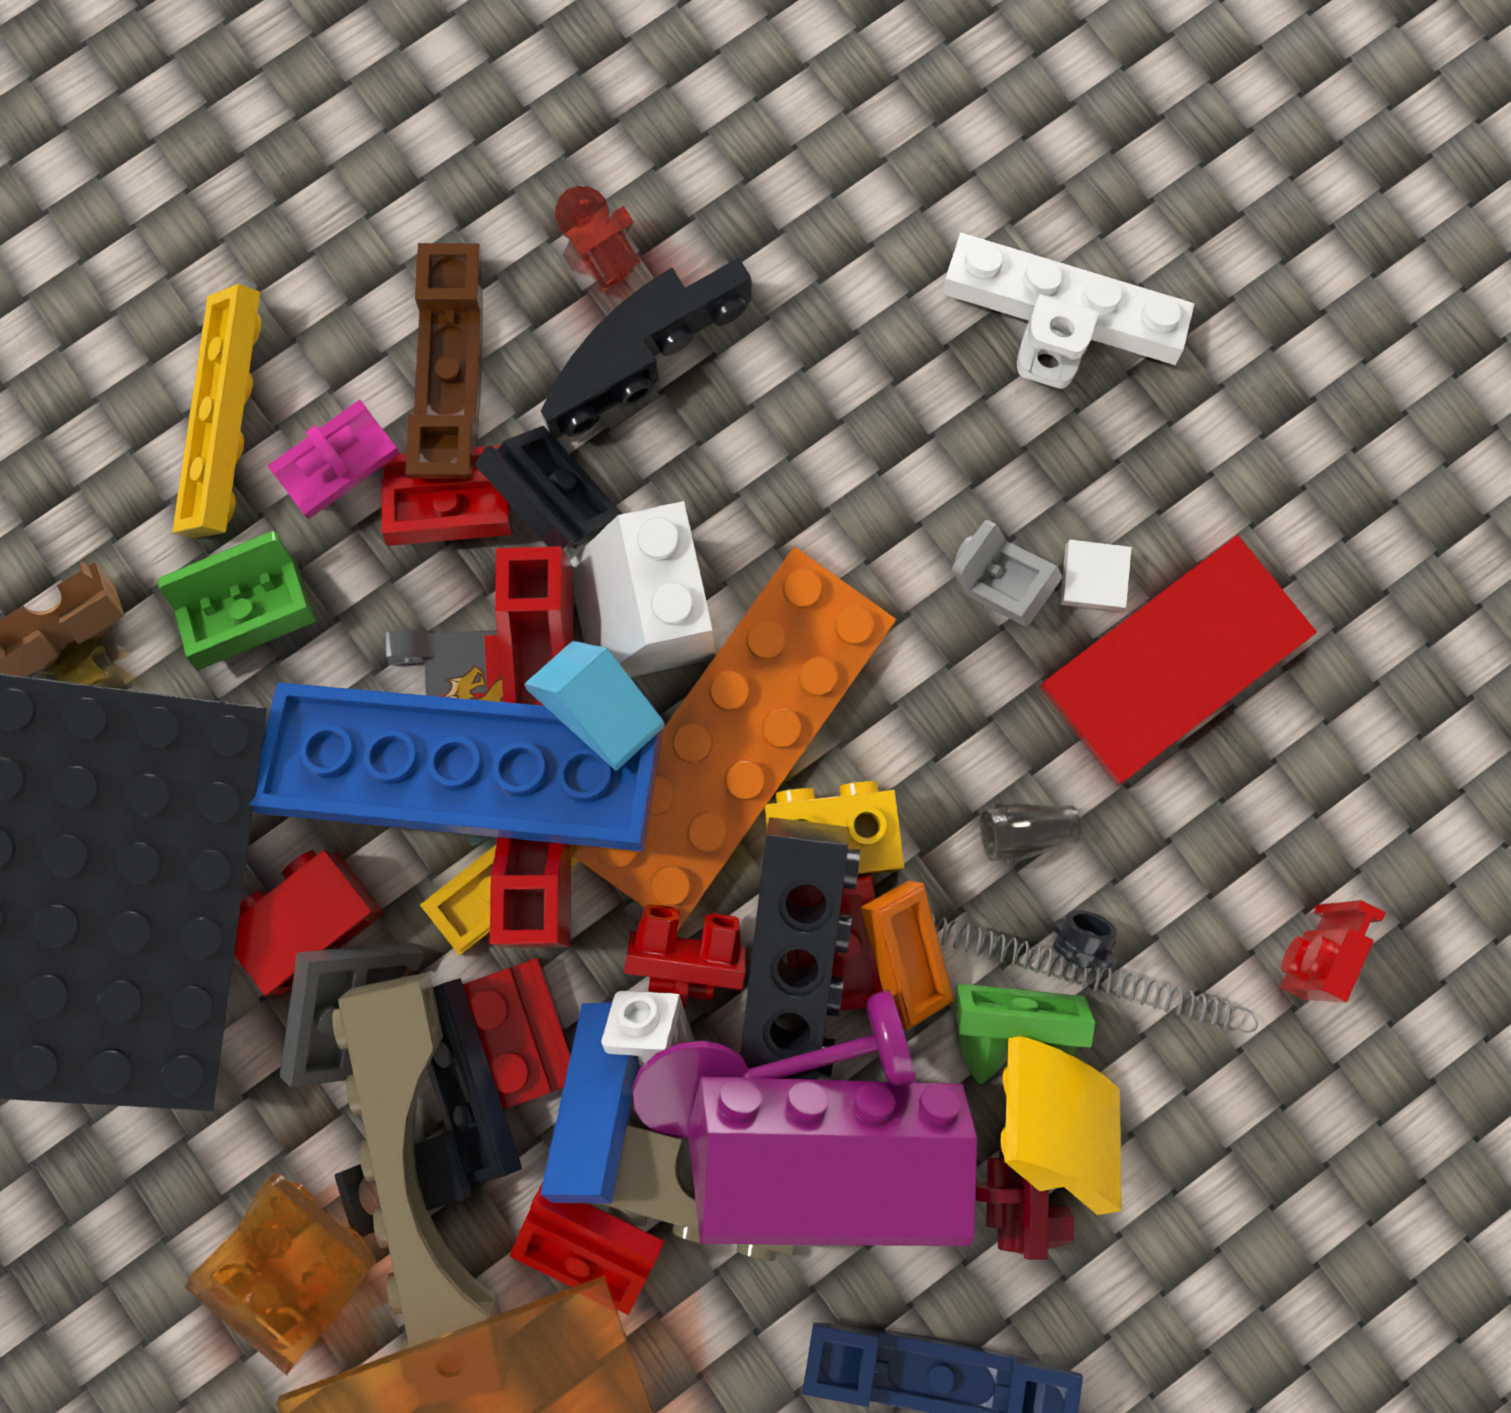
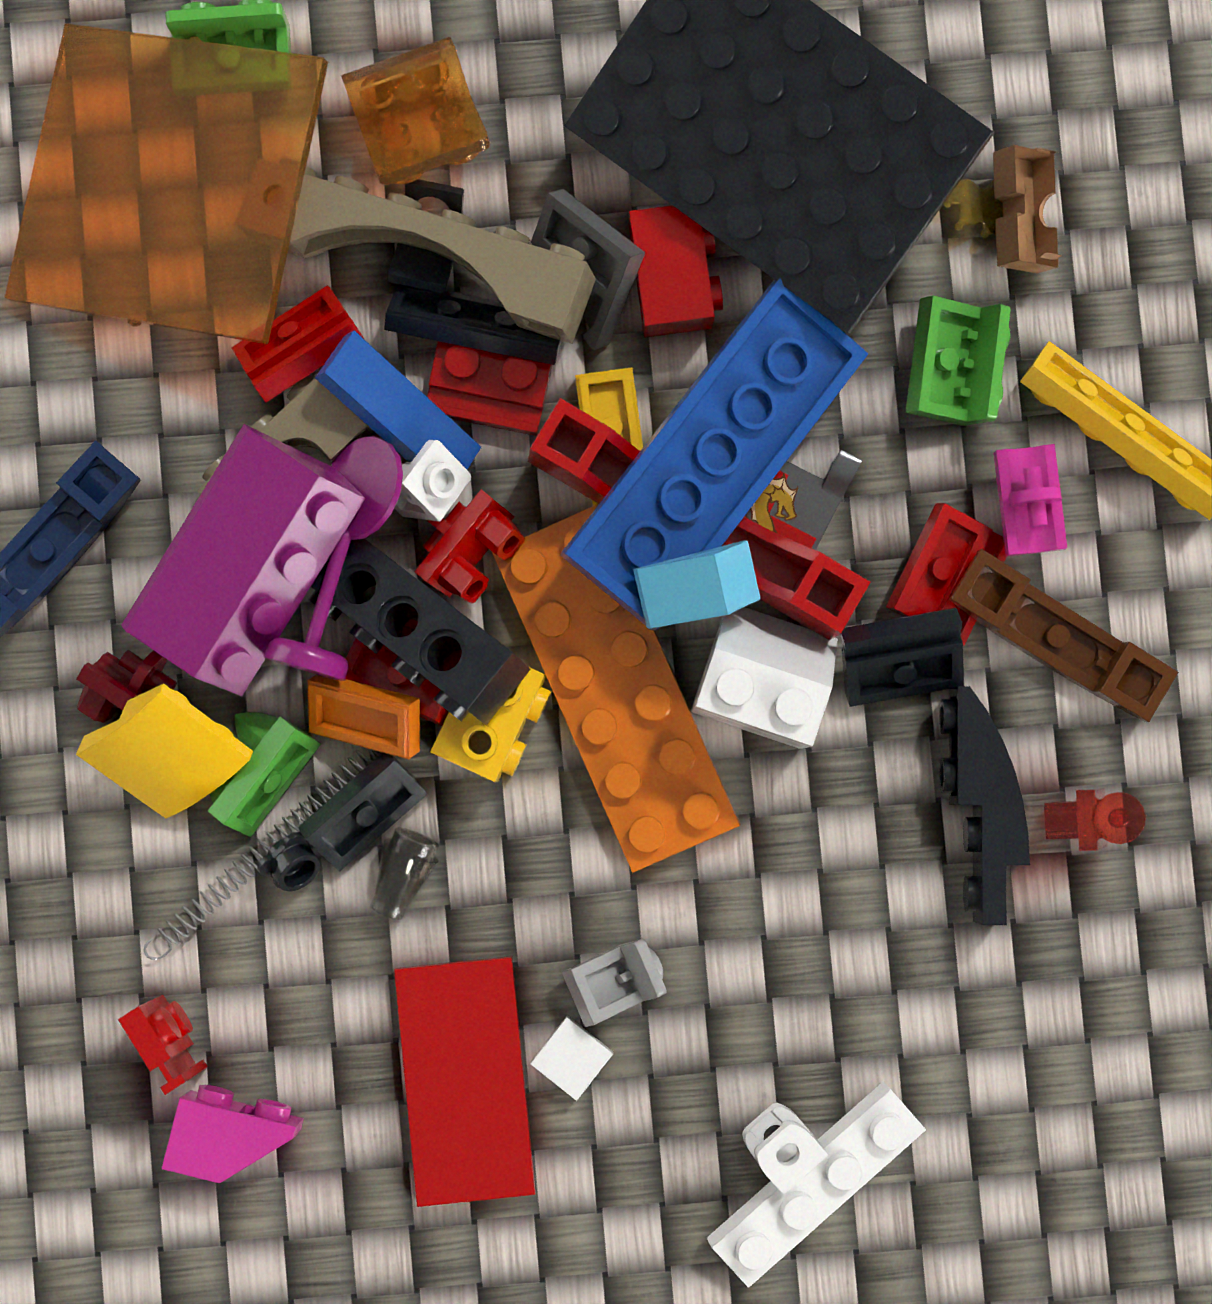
camera: 125 degrees right, 5 degrees up
none -> dark pink slope [162,1085,304,1183]
none -> black plate [298,753,428,872]

